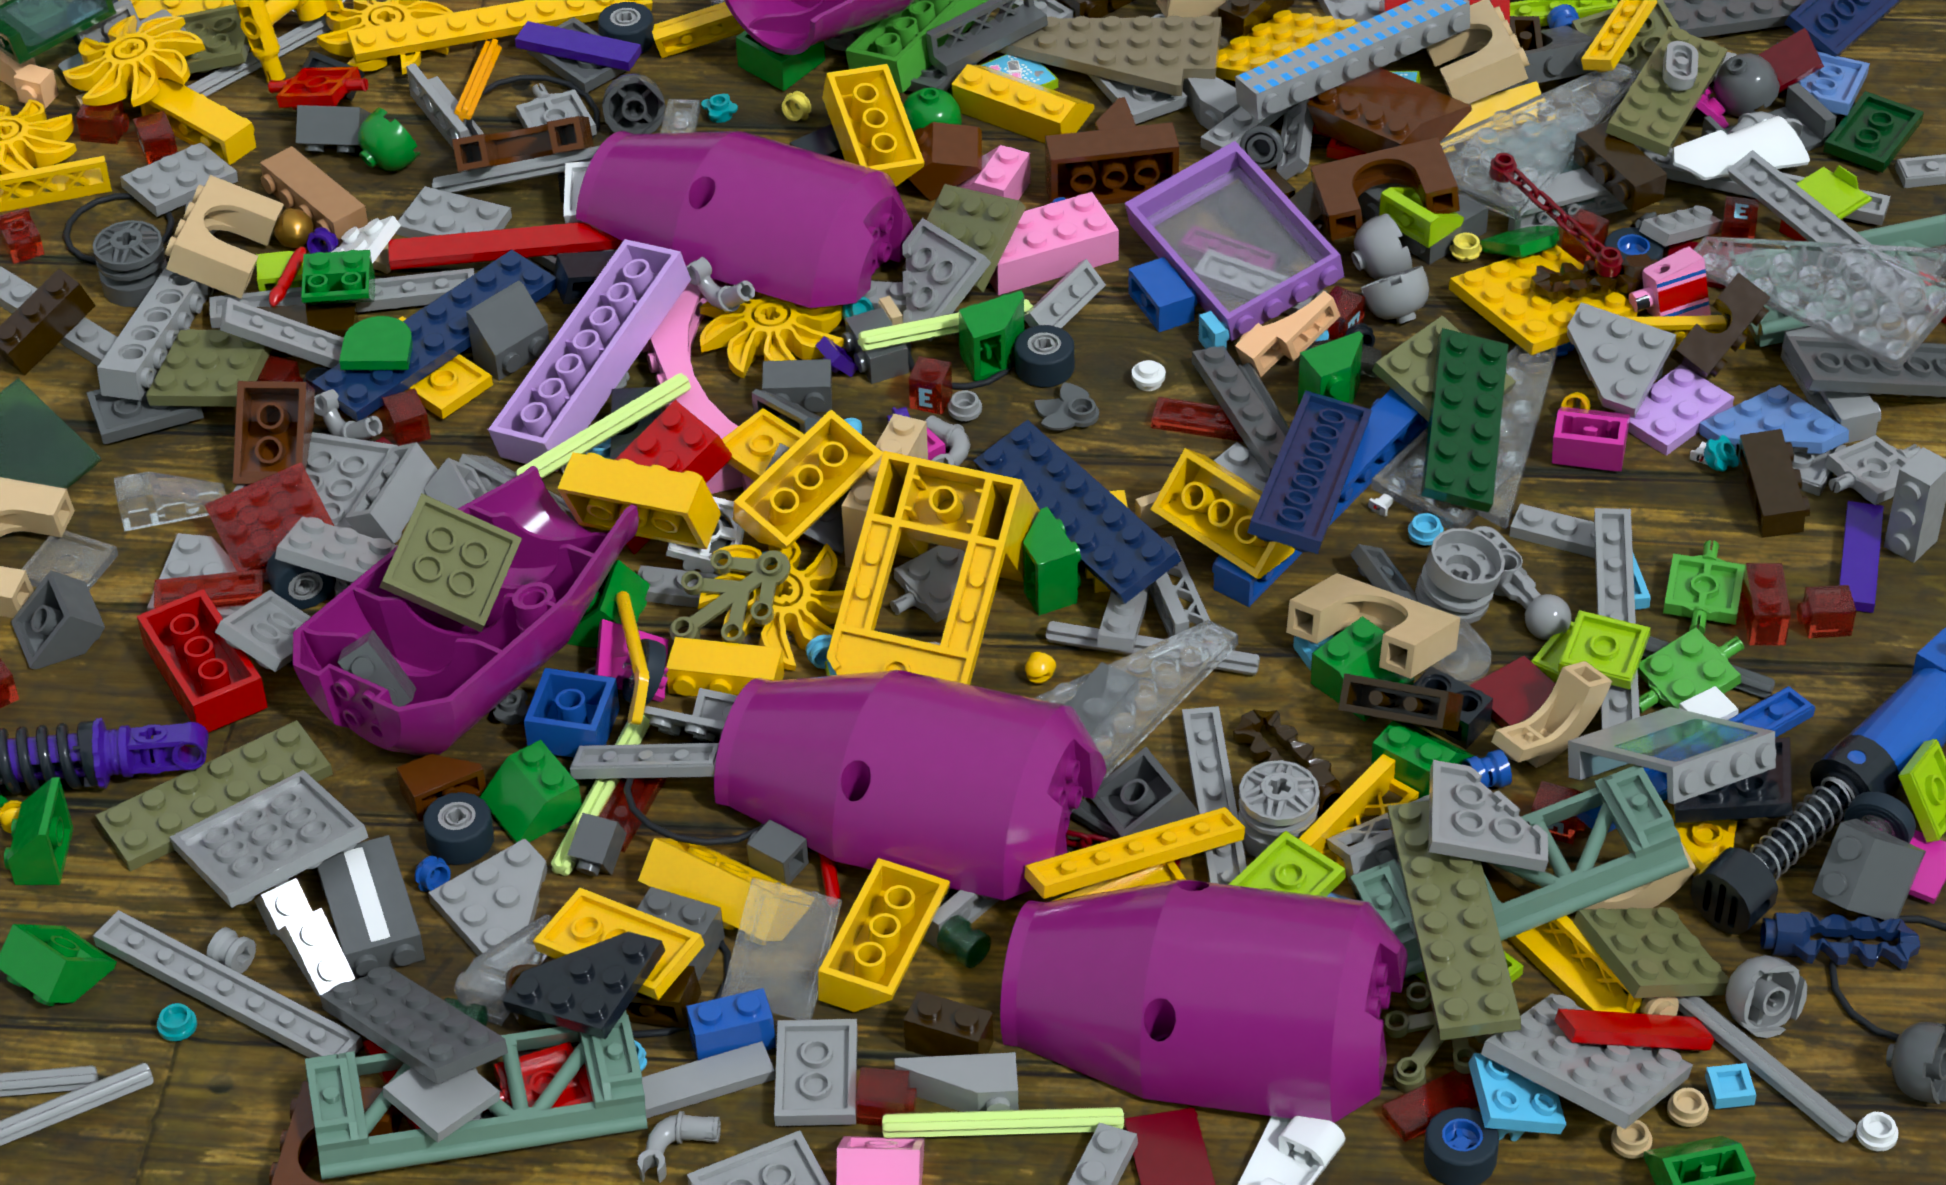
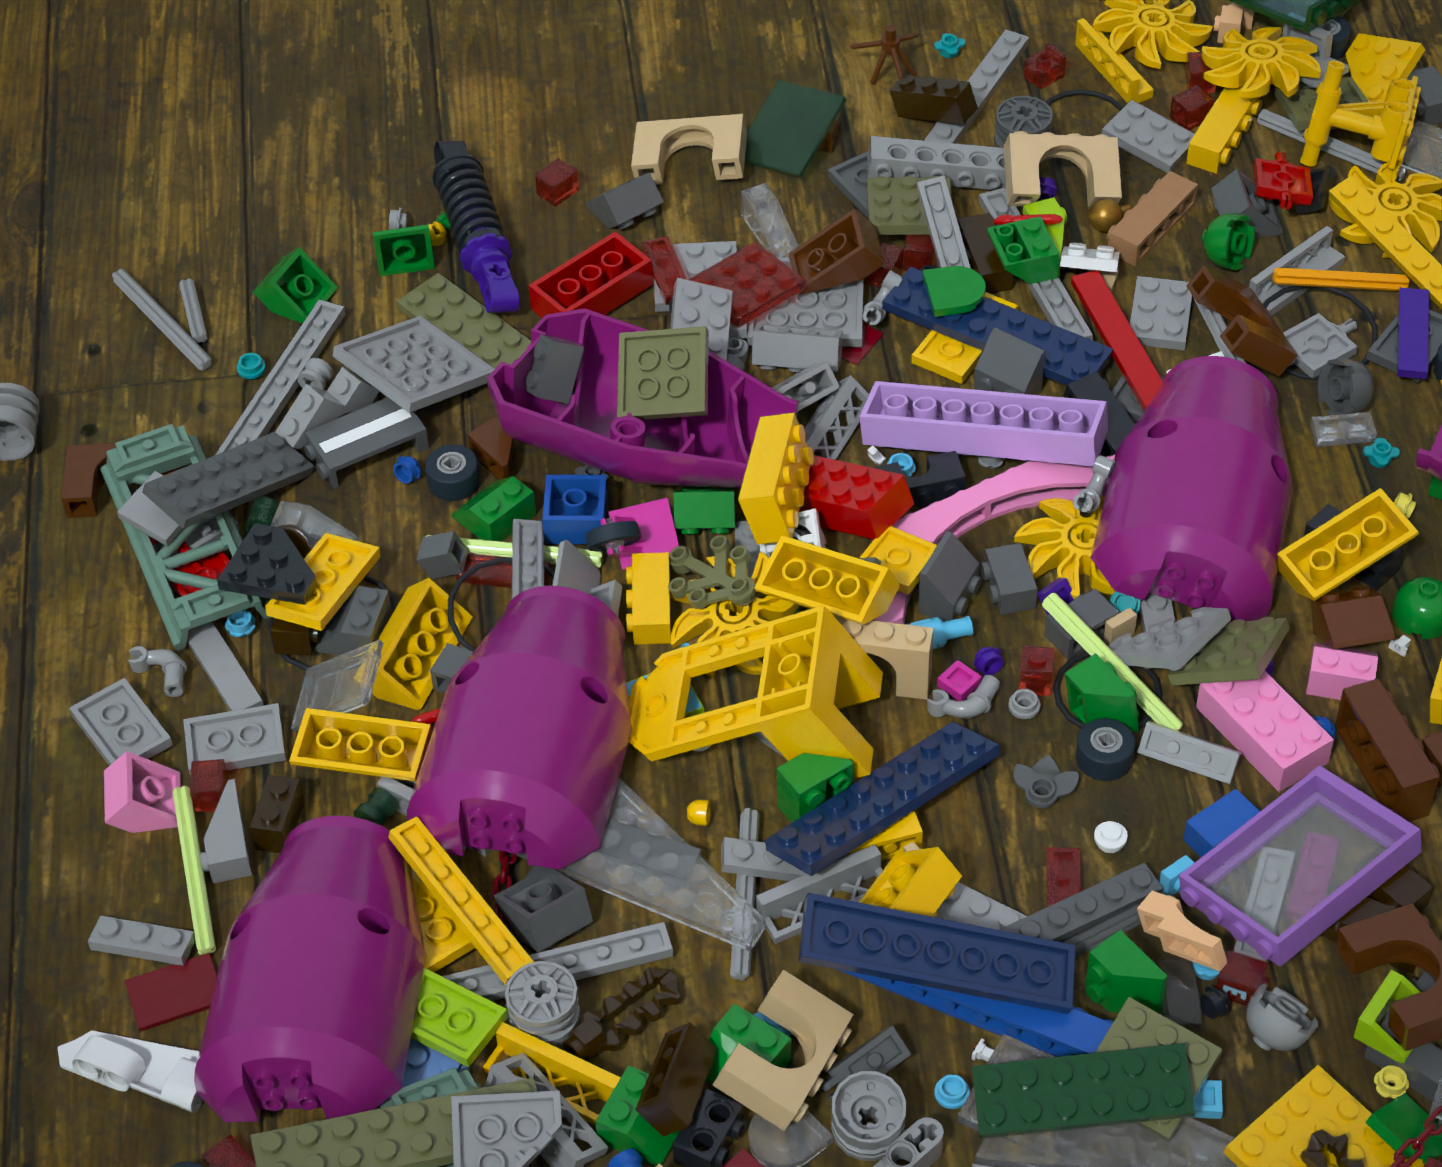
camera: 80 degrees right, 5 degrees up
clear tile [21,530,118,590] -> none
light grey plate [215,590,311,672] -> none
dark purple plate [307,227,338,254] -> none
clear red brick [382,388,431,446] -> none
light grey plate [428,838,547,972] -> none
yellowish green axle [516,373,691,479] -> none
yellow piece [616,591,649,725] -> none
blue brick [686,988,776,1061] -> none
light grey cylinder [1351,213,1412,280] -> none

